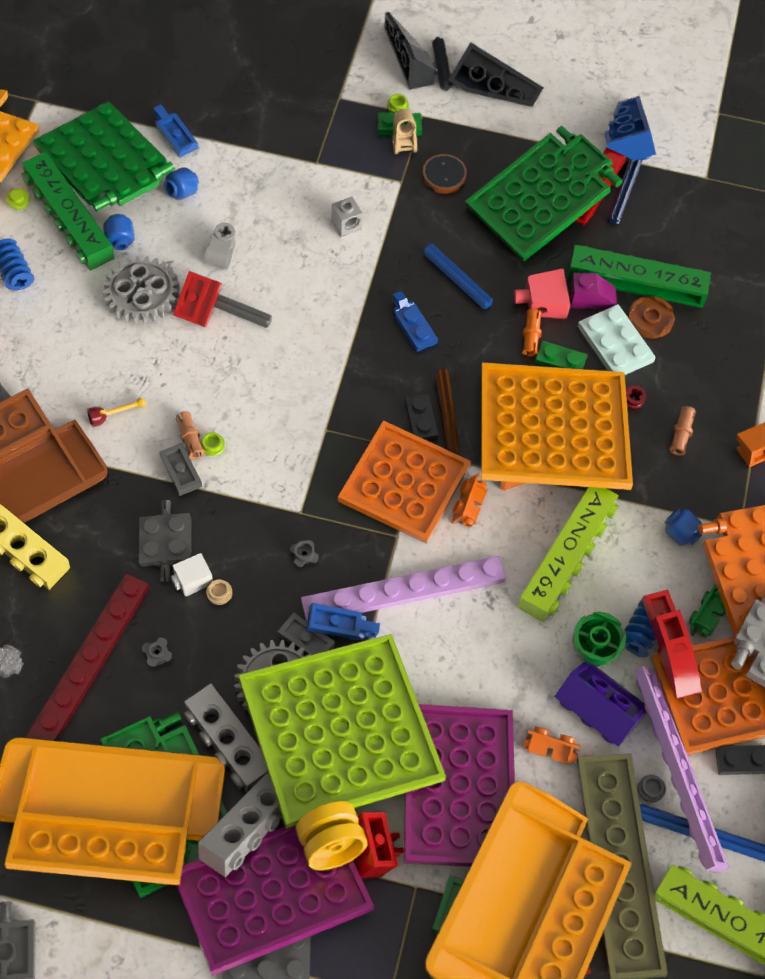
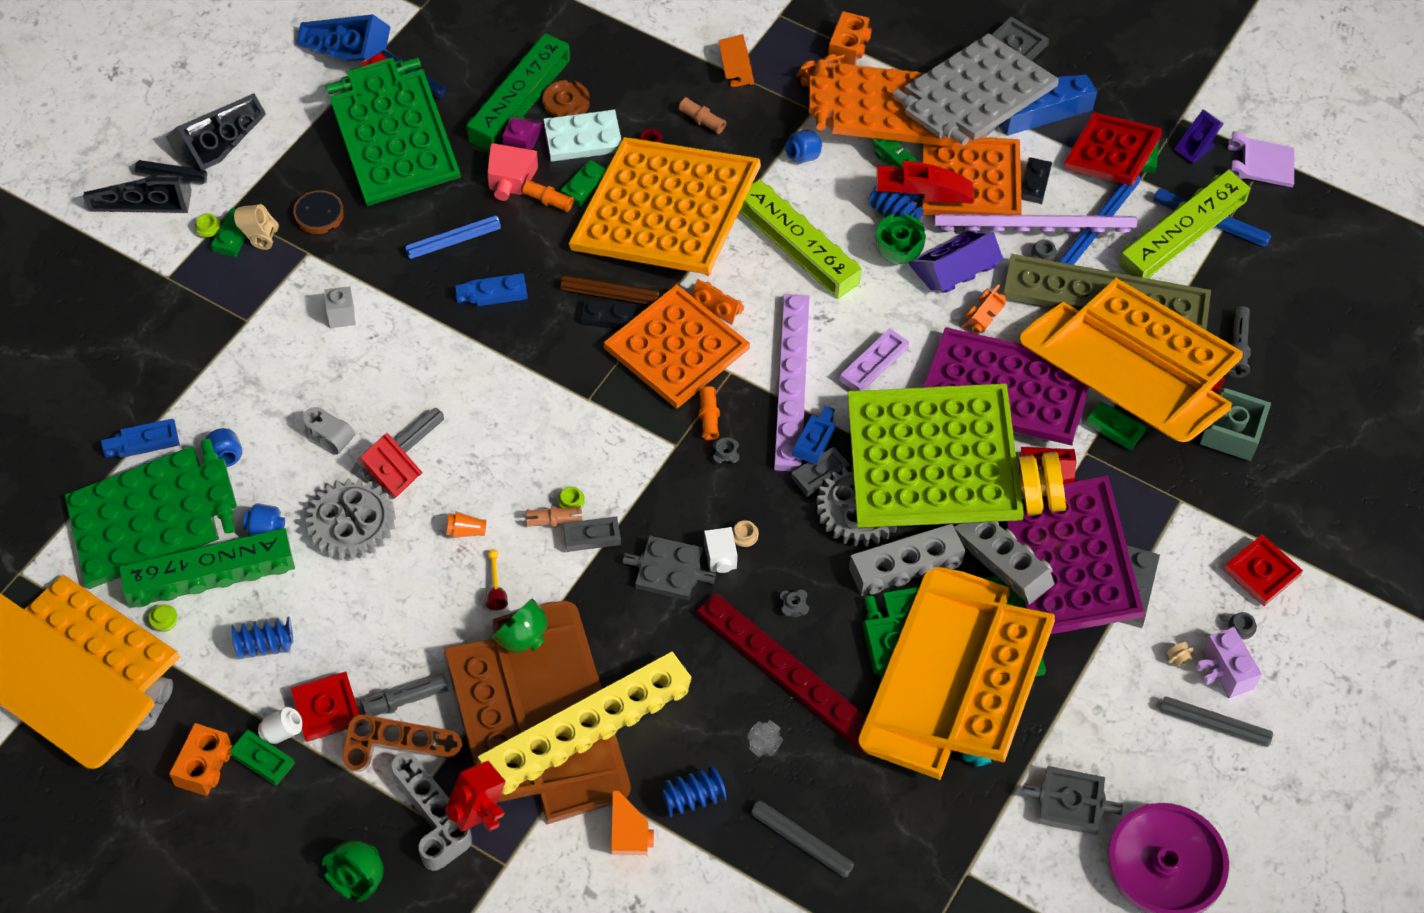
camera: 70 degrees left, 5 degrees down
none -> orange cone [446,511,486,538]
none -> green cylinder [492,598,548,653]
none -> orange pin [699,386,720,440]
none -> lavender plate [840,328,910,391]

